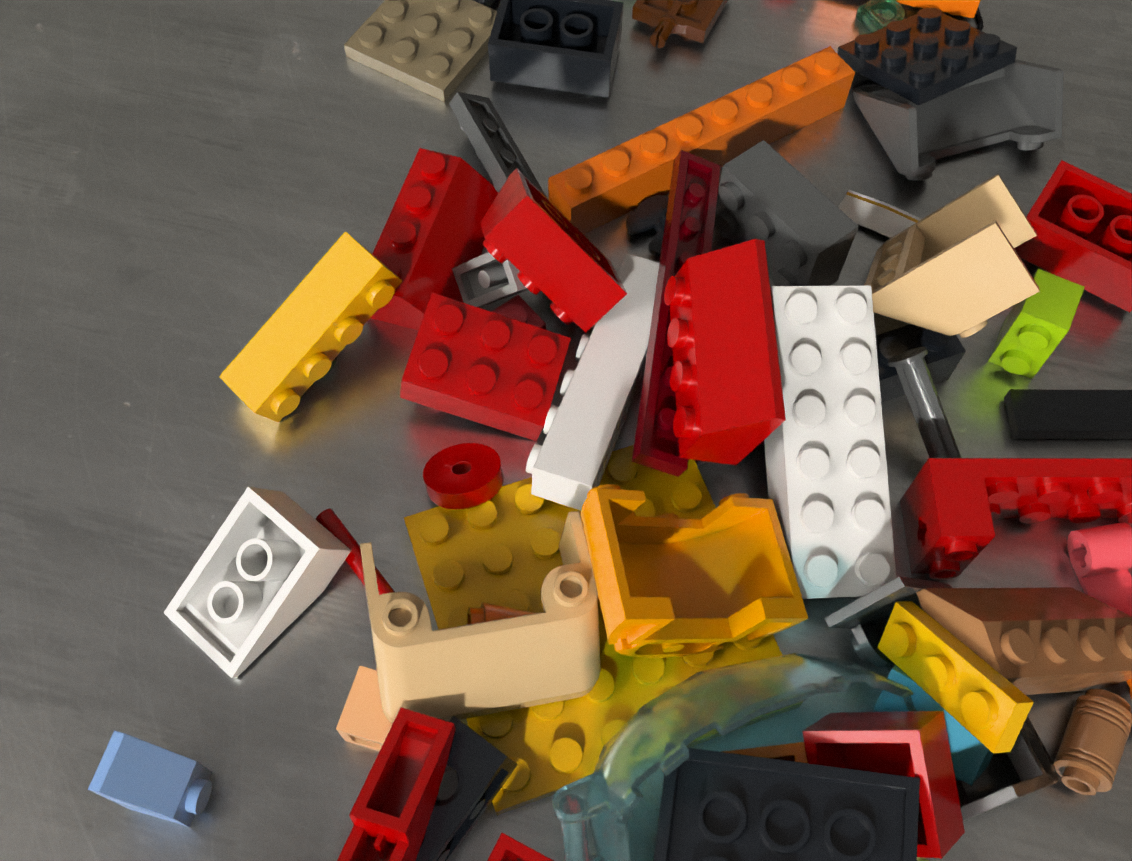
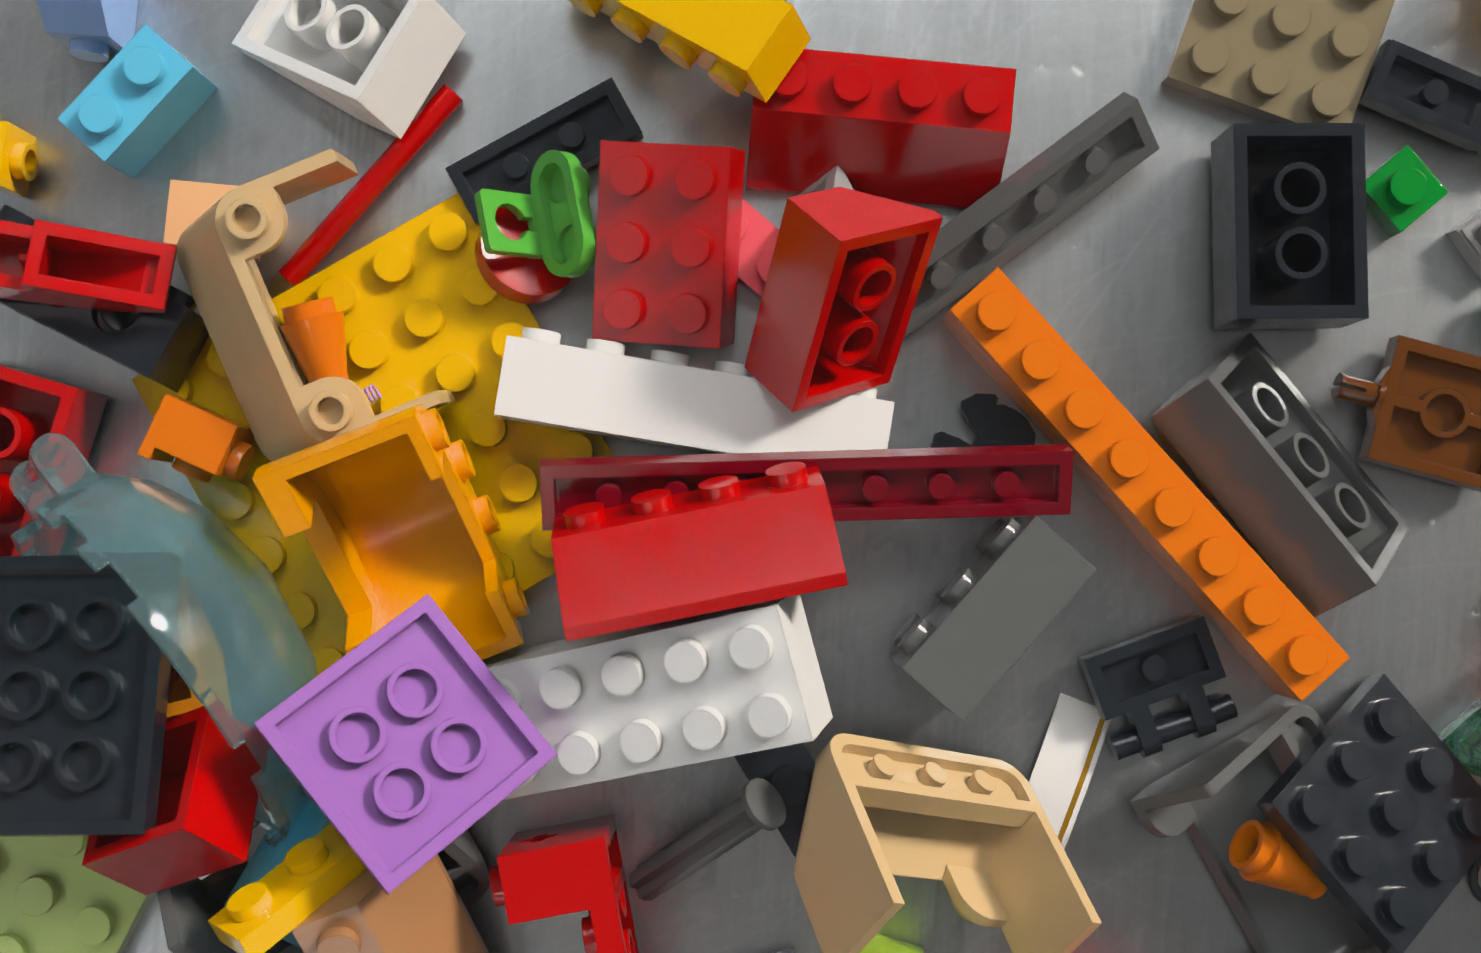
camera: 80 degrees right, 25 degrees up
none -> medium azure brick [57,24,218,179]
none -> orange brick [137,394,256,483]
none -> medium lavender plate [254,594,558,895]
none -> black plate [445,77,644,226]
none -> bright green bracket [474,150,597,278]
none -> black plate [1079,615,1238,761]
none -> dark grey slope [1150,332,1410,618]
none -> orange cone [1229,820,1328,900]

